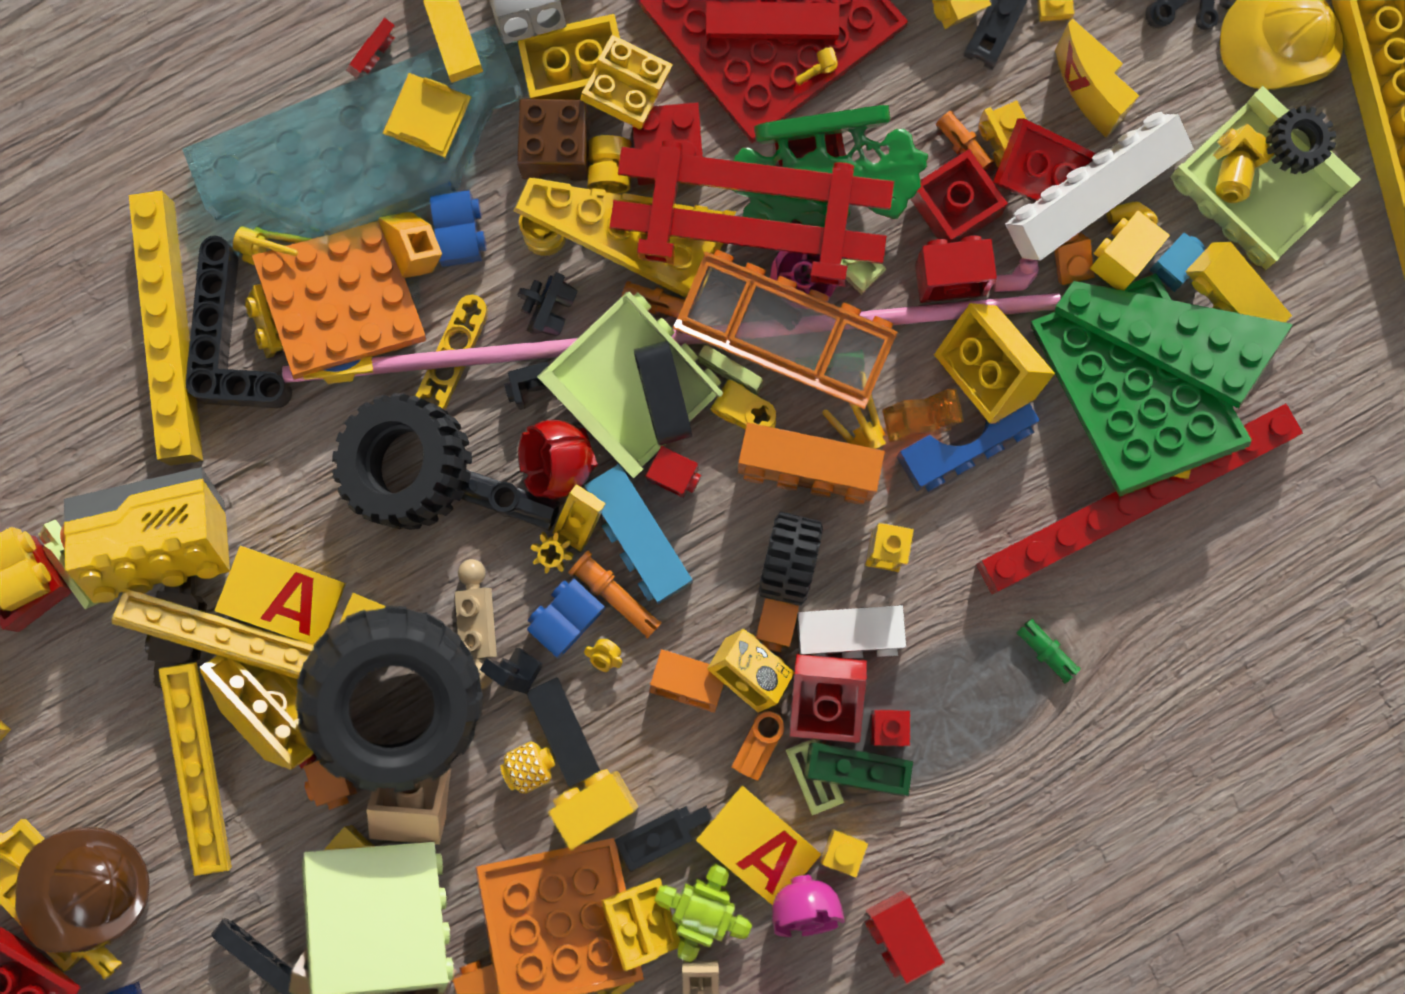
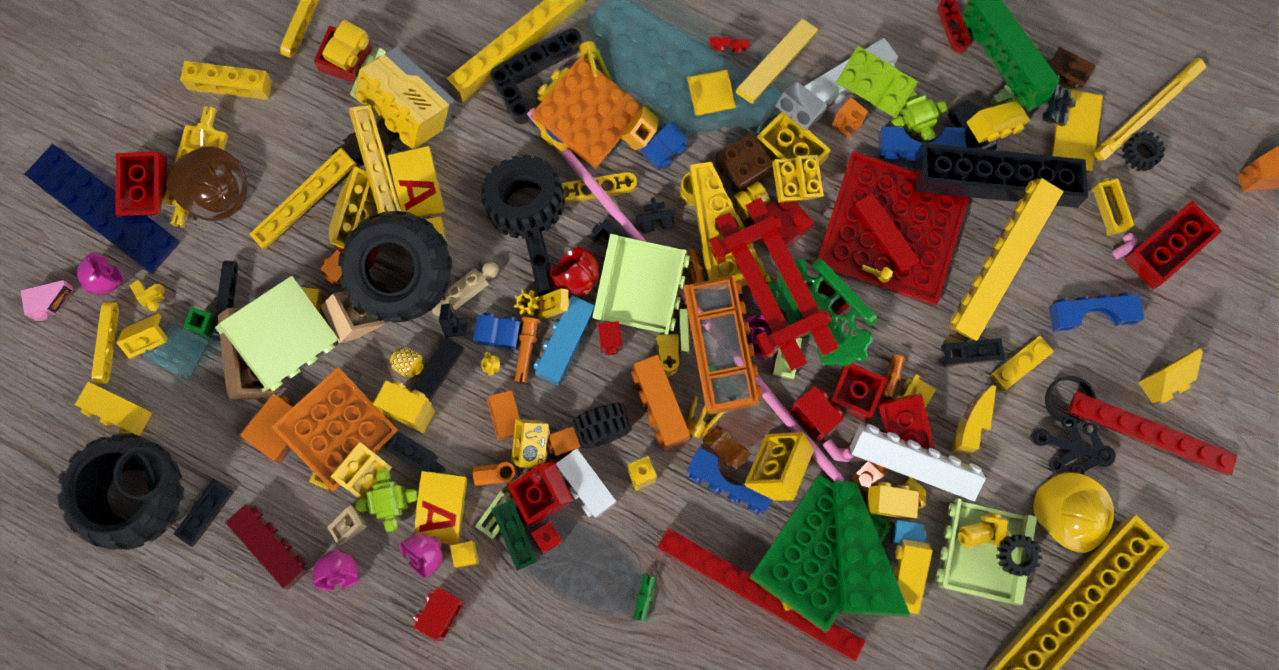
camera: 50 degrees right, 5 degrees down
black beam [634,341,692,446] -> none

